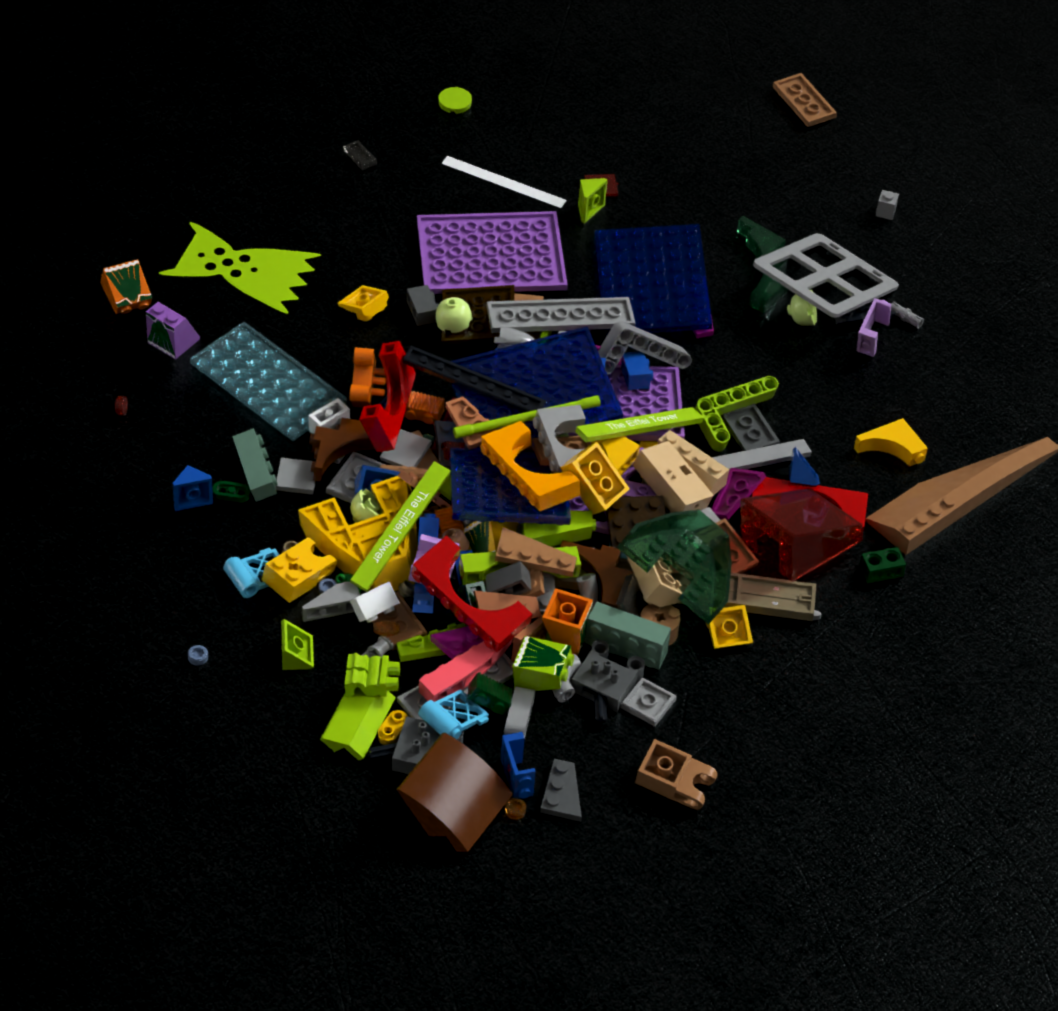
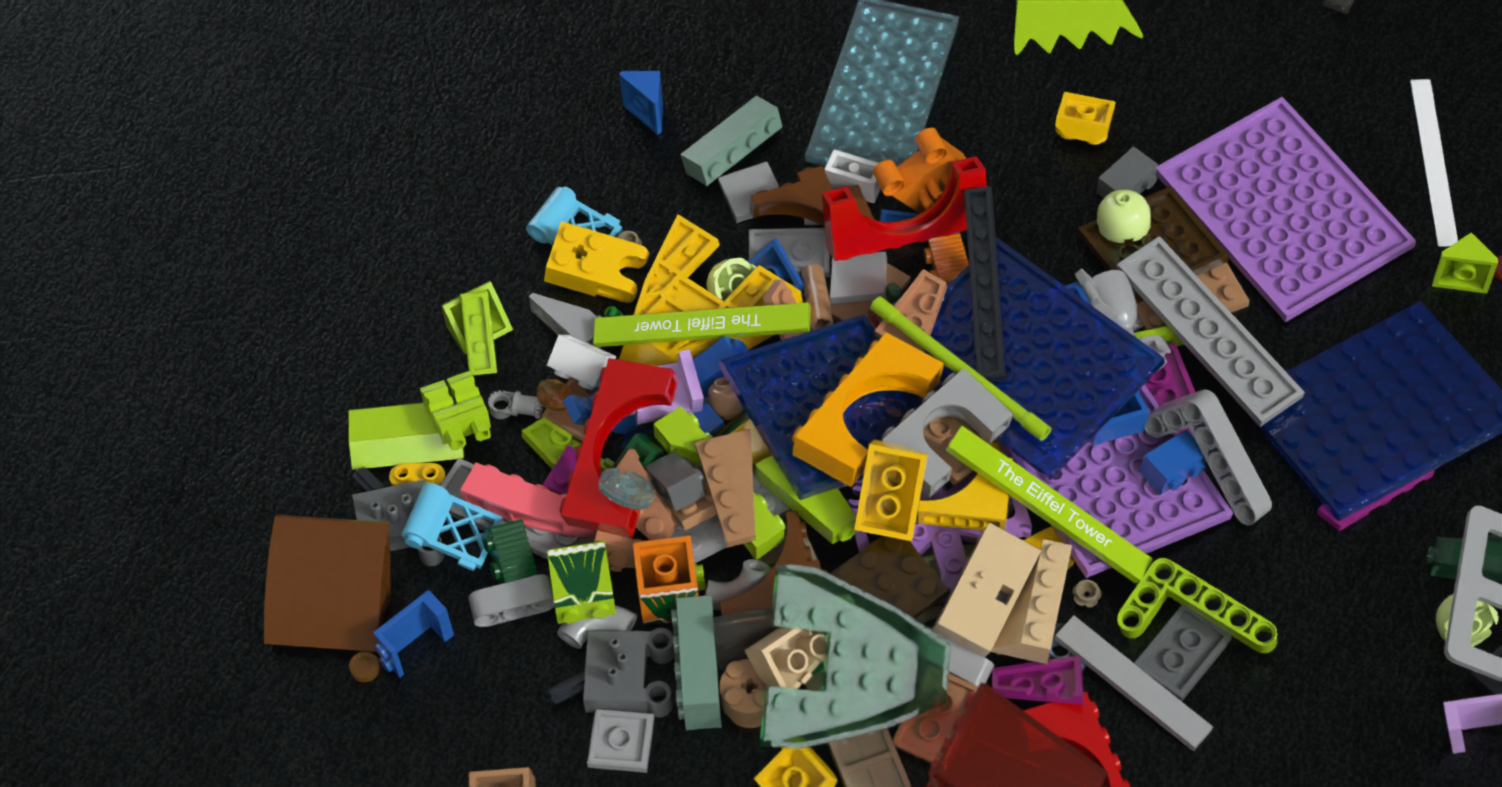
camera: 70 degrees right, 10 degrees up
sand blue tile [188,645,208,665] -> none
dark green plate [213,481,251,503] -> none
sand blue tile [318,579,337,594] -> none
dark grey wing [540,759,581,822] -> none
blue slope [789,447,820,486] -> none
none -> lime tile [460,291,497,375]
none -> clear light blue tile [598,468,655,509]

